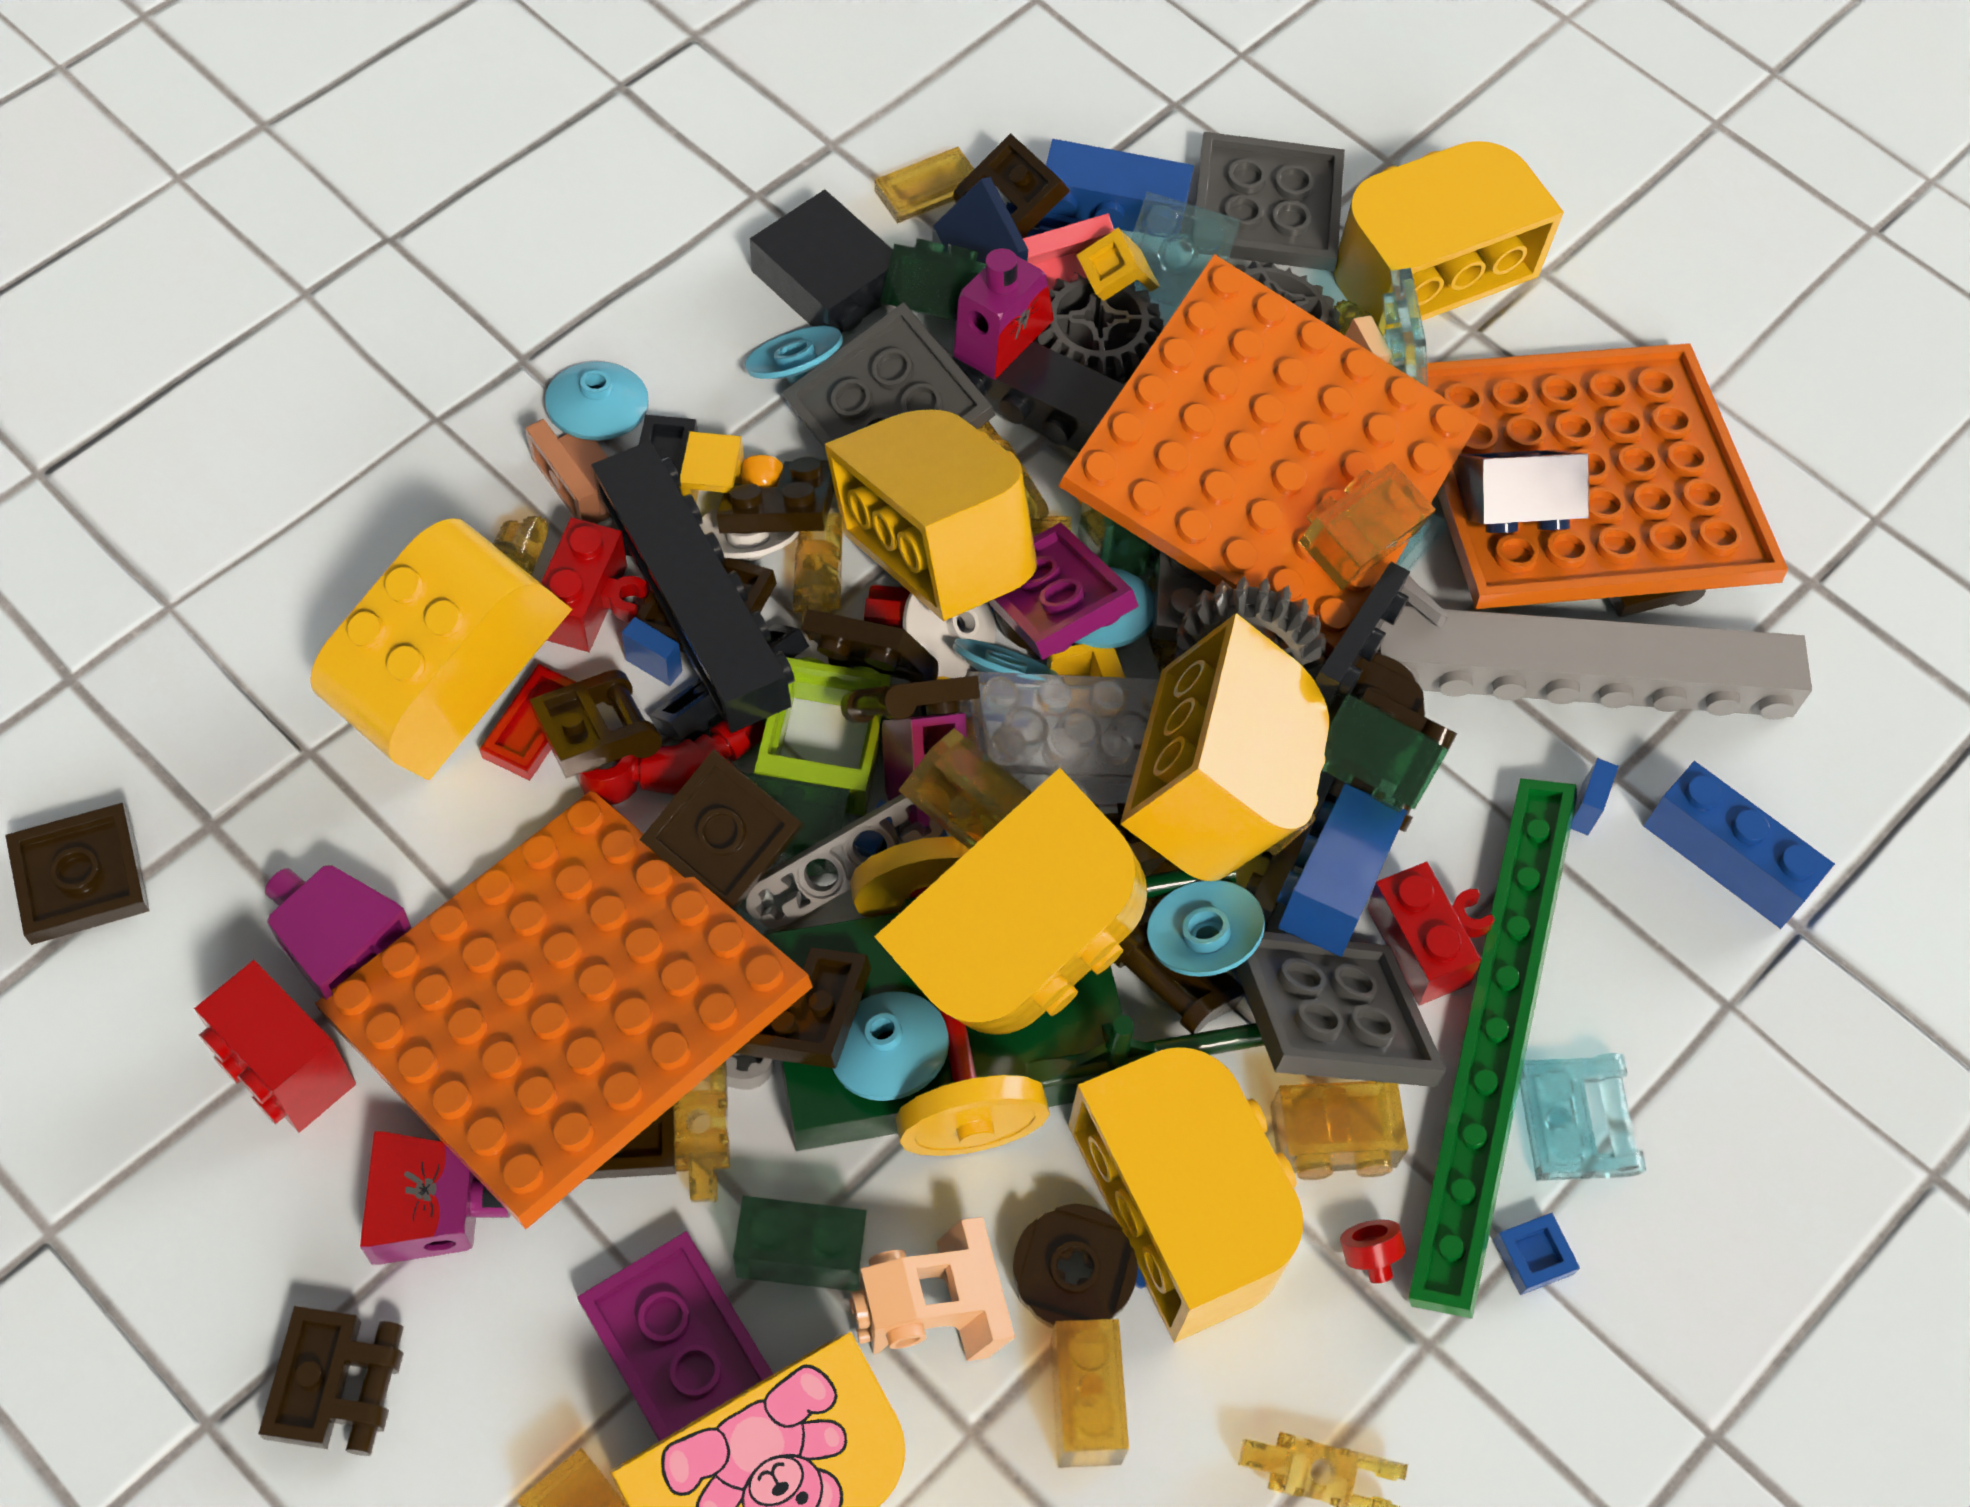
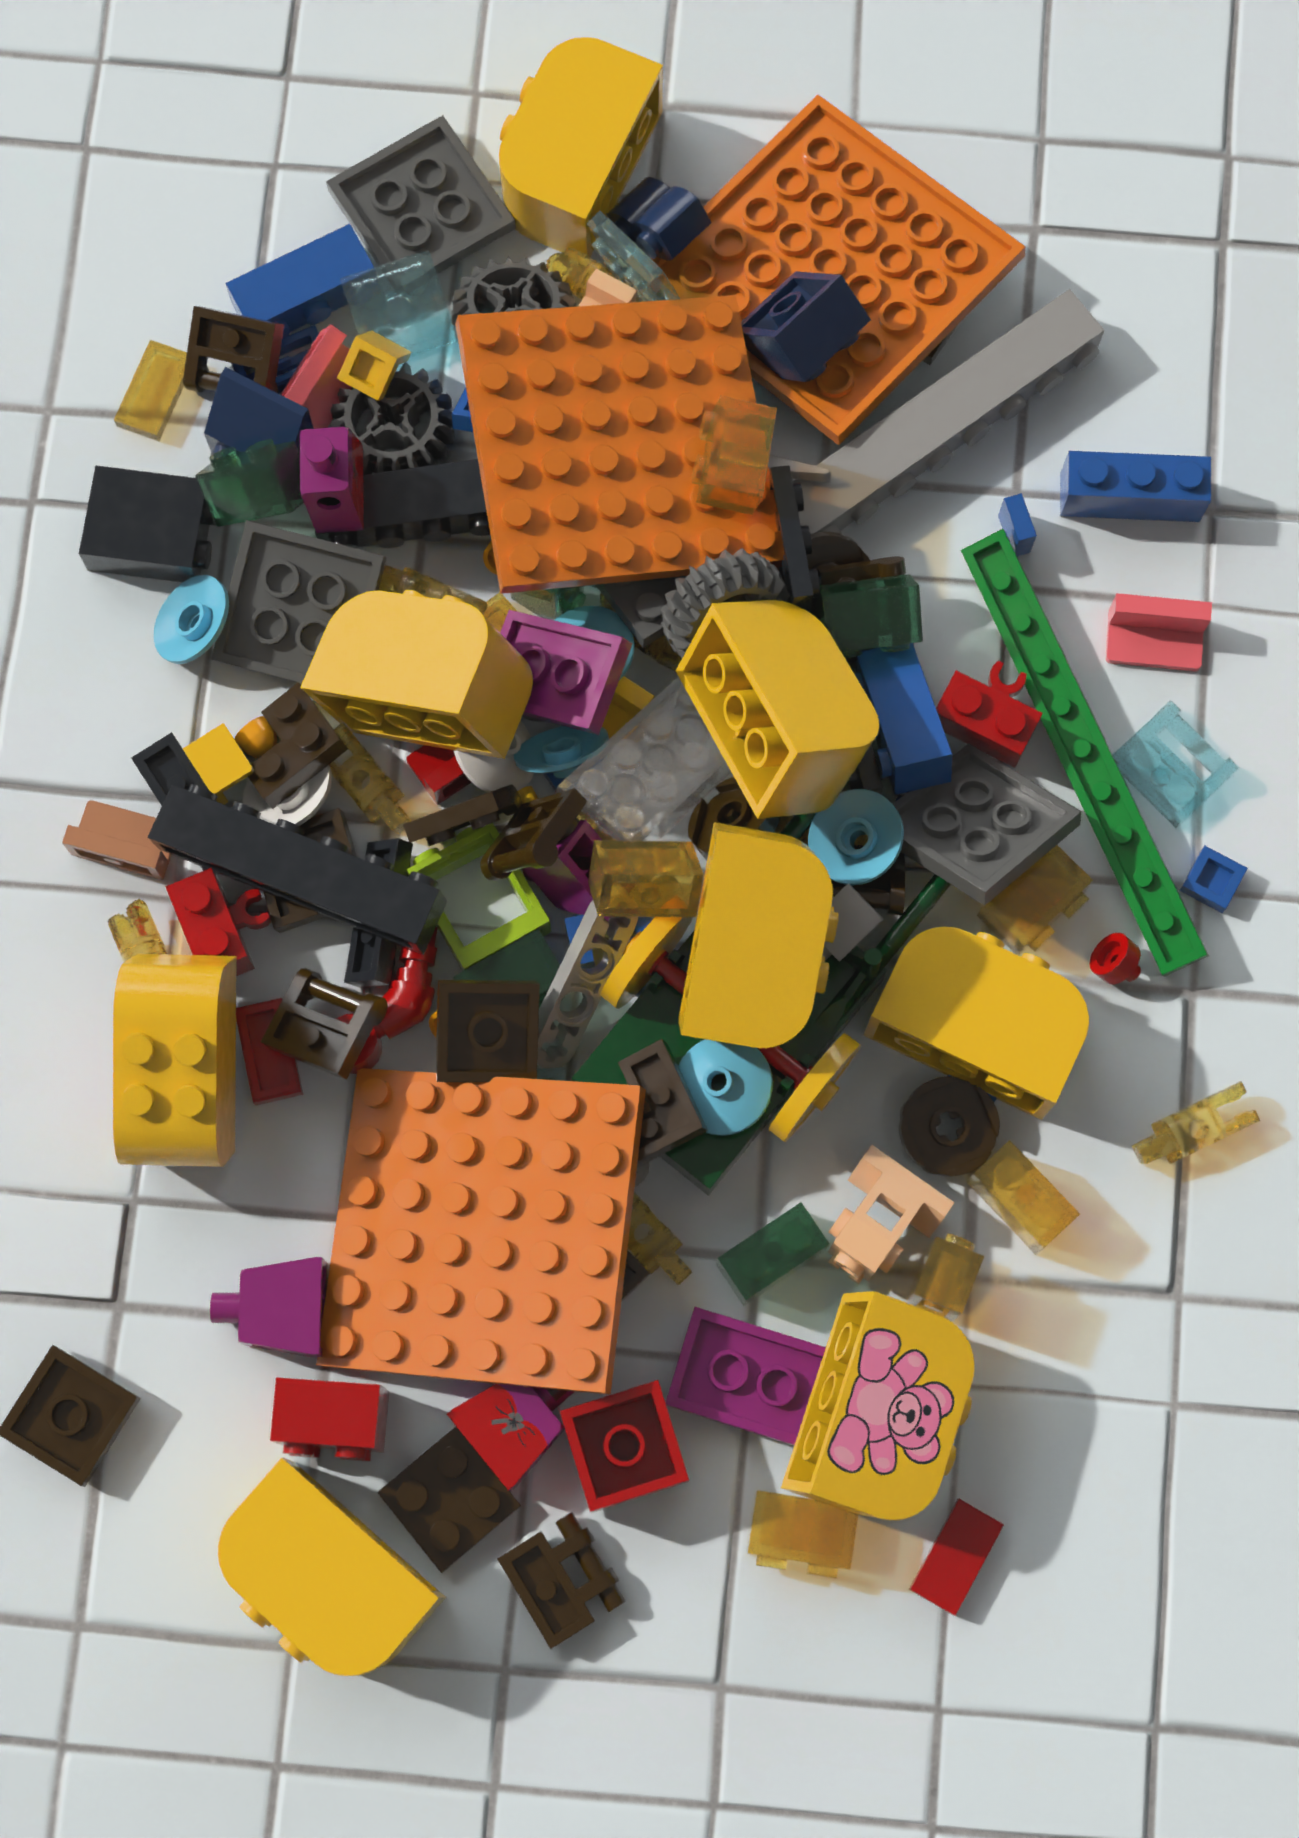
camera: 35 degrees left, 15 degrees up
medium azure dish [545,361,649,441] -> none
blue tile [621,617,682,687] -> none
none -> yellow brick [218,1458,446,1676]
none -> dark brown plate [377,1426,521,1573]
none -> red brick [560,1380,689,1513]
none -> dark blue brick [606,177,711,261]
none -> light grey brick [822,883,883,962]
none -> clear yellow brick [905,1234,985,1322]
none -> coral panel [1106,593,1212,672]

